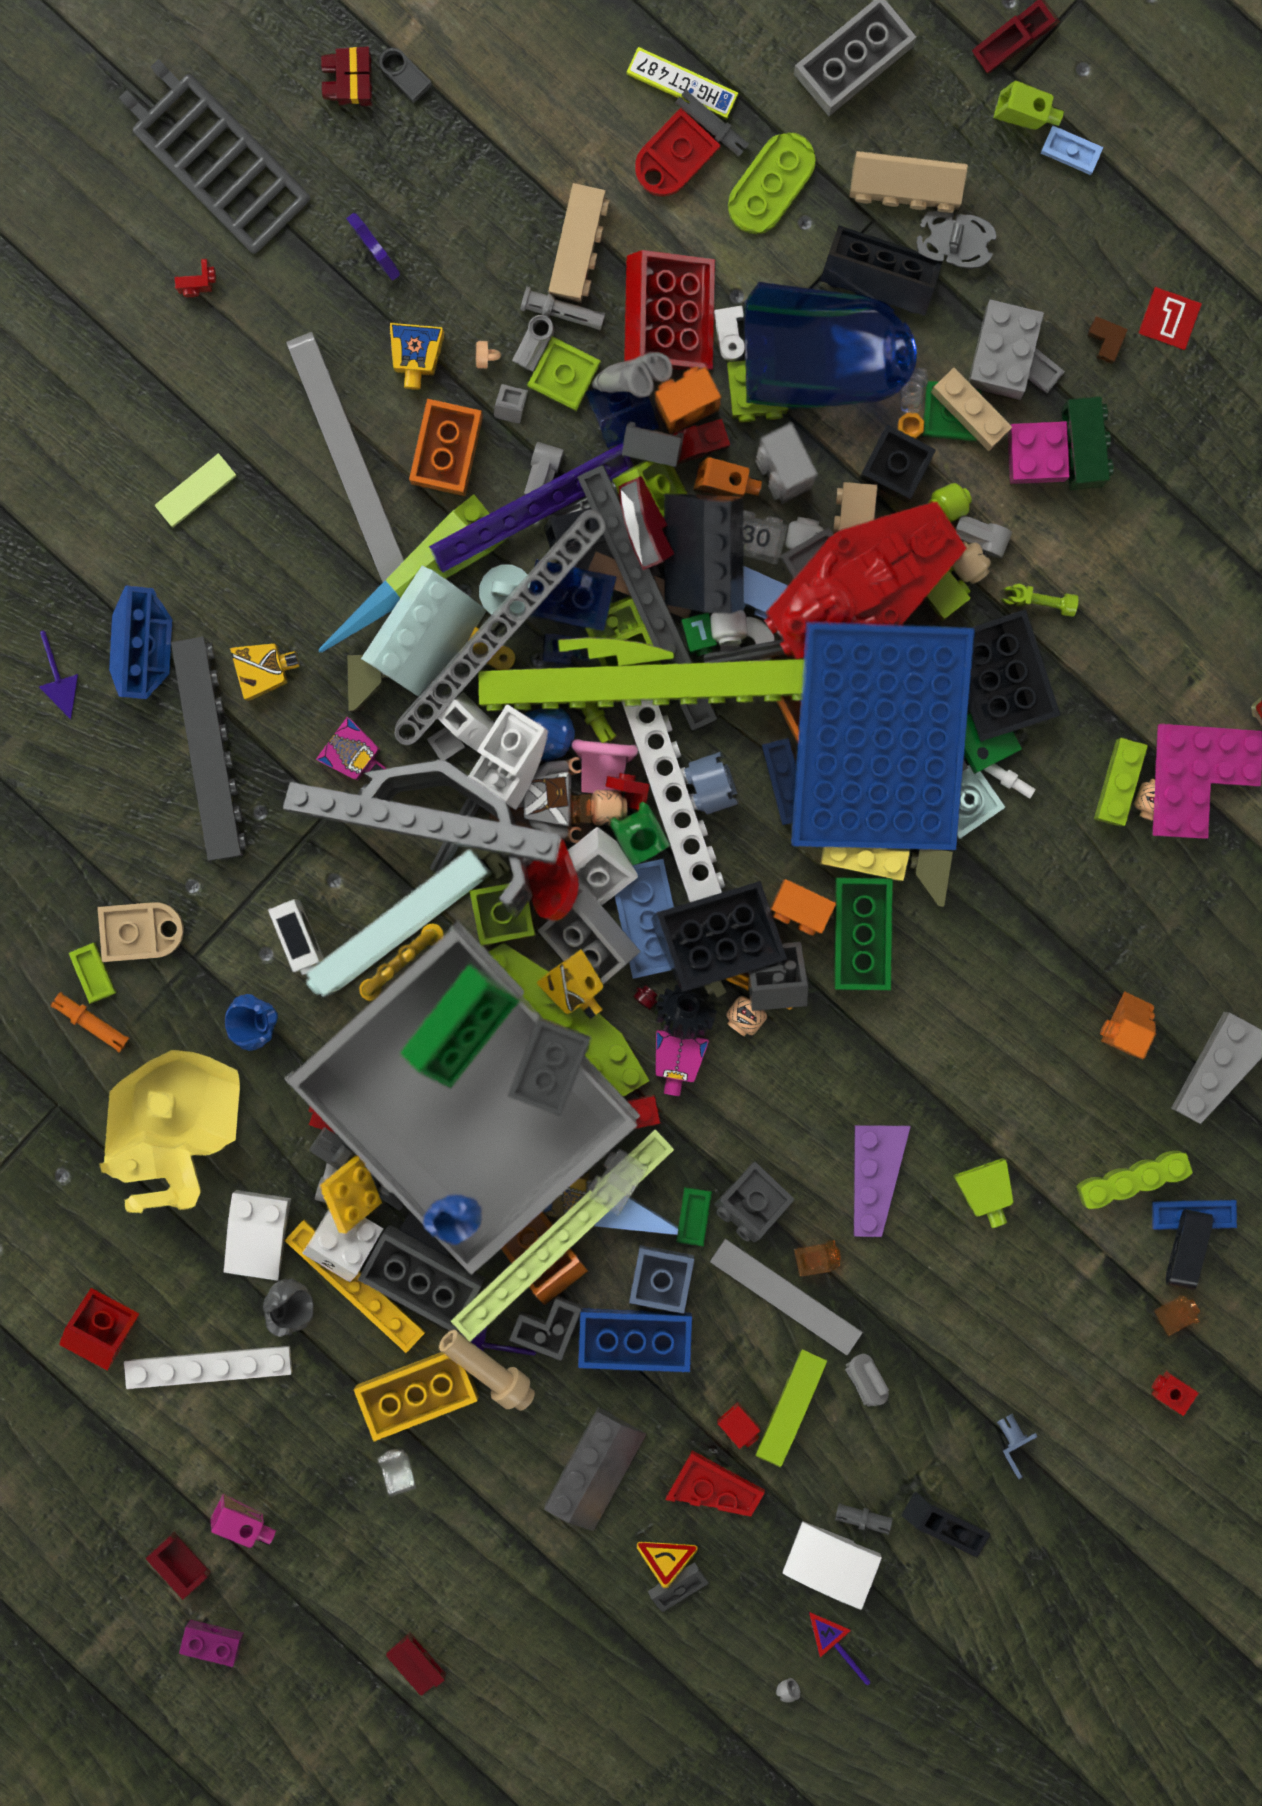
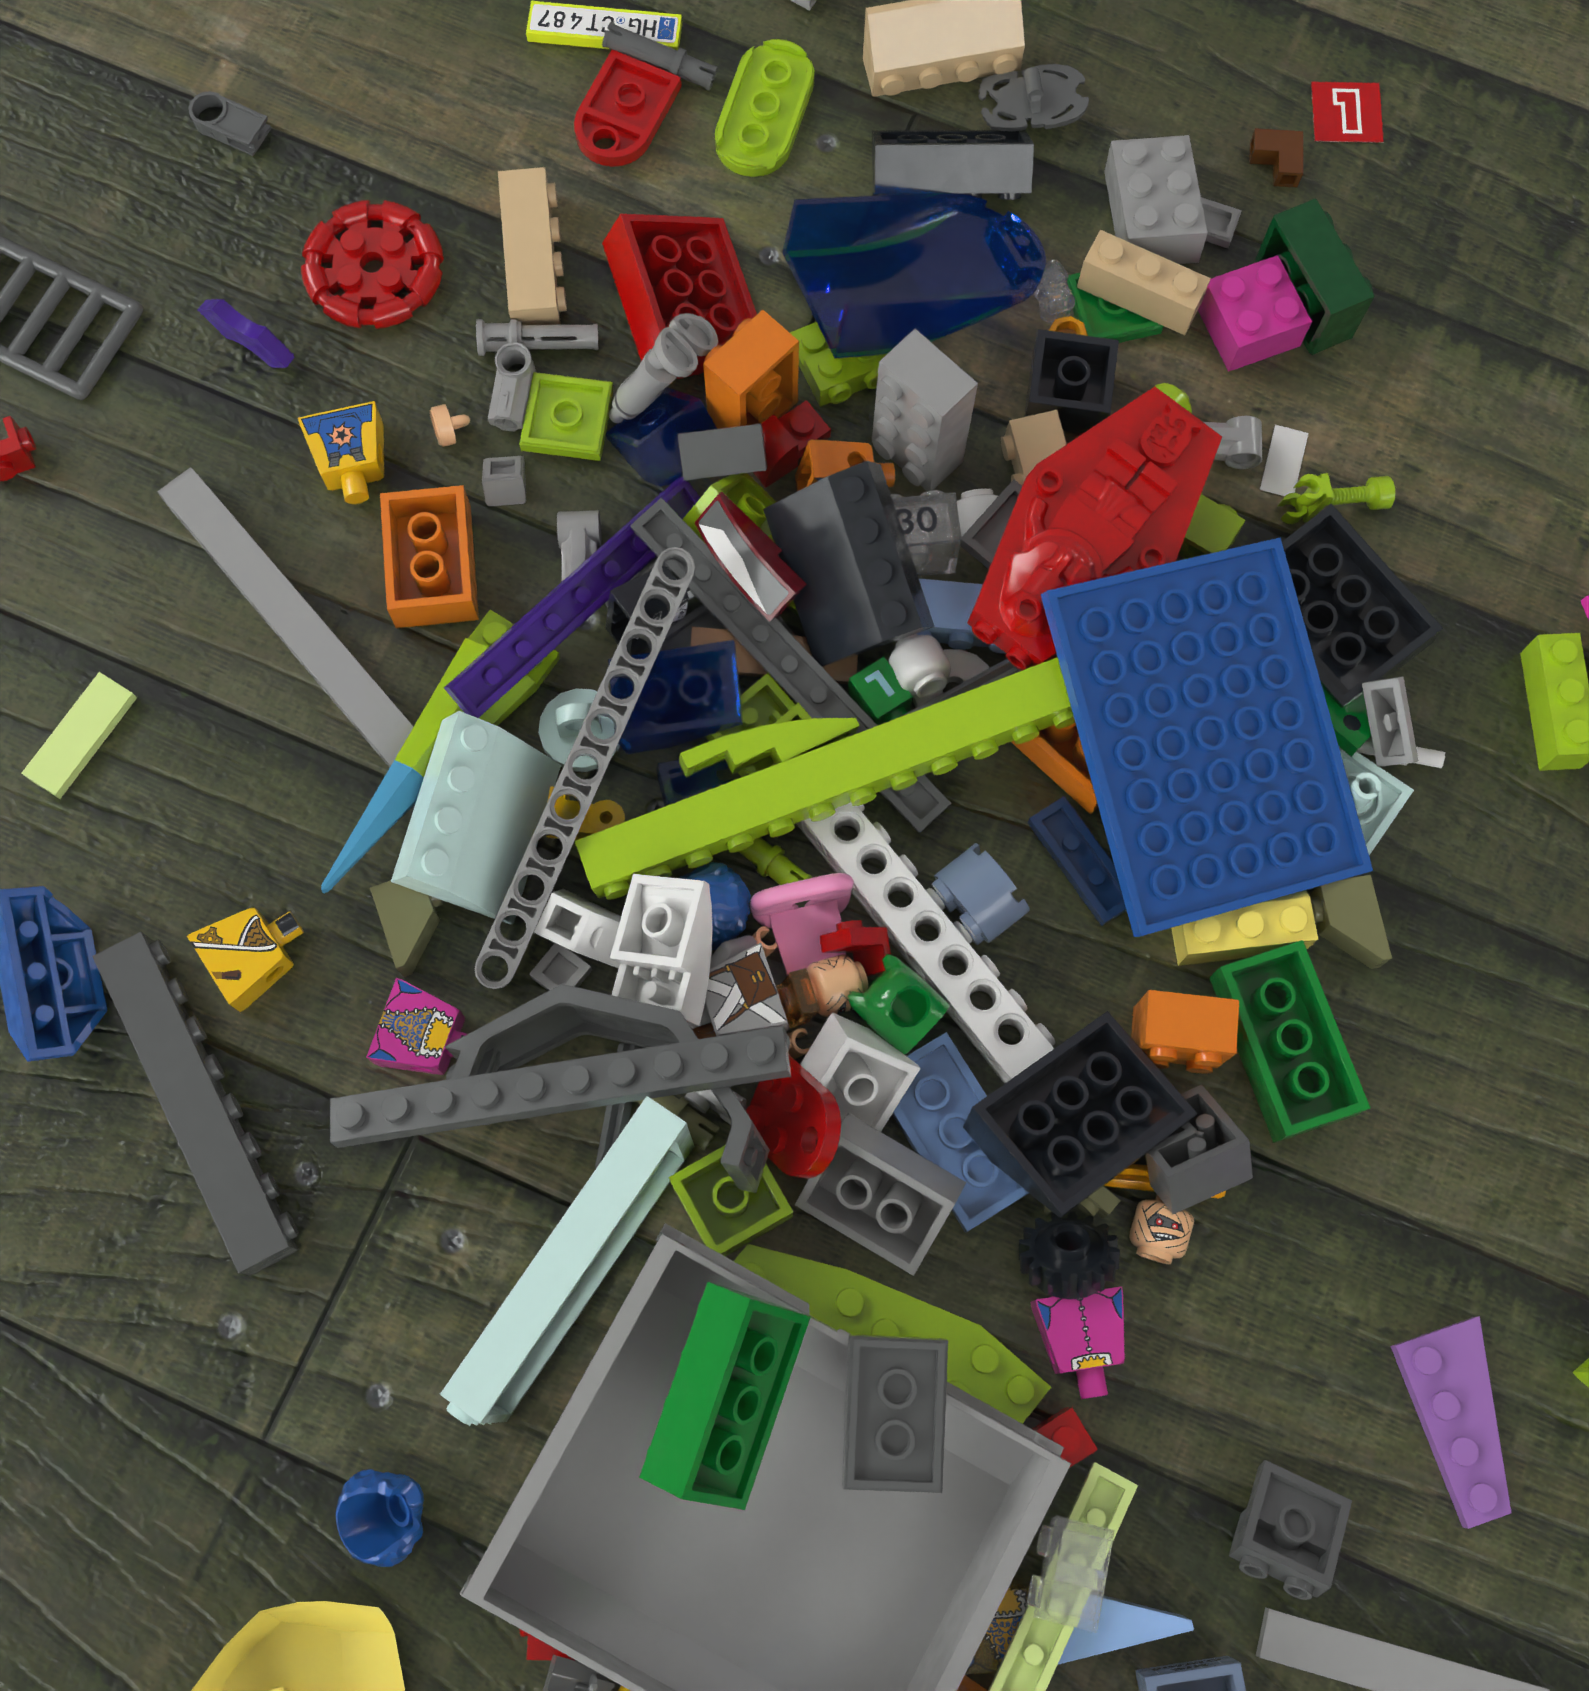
camera: 20 degrees left, 15 degrees down
orange pin [51,992,130,1053] -> none
lime tile [69,942,116,1004] -> none
tan plate [98,902,184,962] -> none
brick [268,899,324,975] -> none
dark red hips [321,46,372,106] -> none
yellow bar [359,924,444,1001] -> none
yellow torso [536,949,603,1019] -> none
dark red plate [633,986,658,1010] -> none
green tile [676,1187,712,1246] -> none
white leg [714,306,745,362] -> none
clear orange bracket [794,1240,841,1277] -> none
tan head [952,541,991,584] -> none
none -> red plate [301,200,444,329]
none -> white sticker [1260,425,1308,496]
none -> light grey slope [1362,677,1419,767]

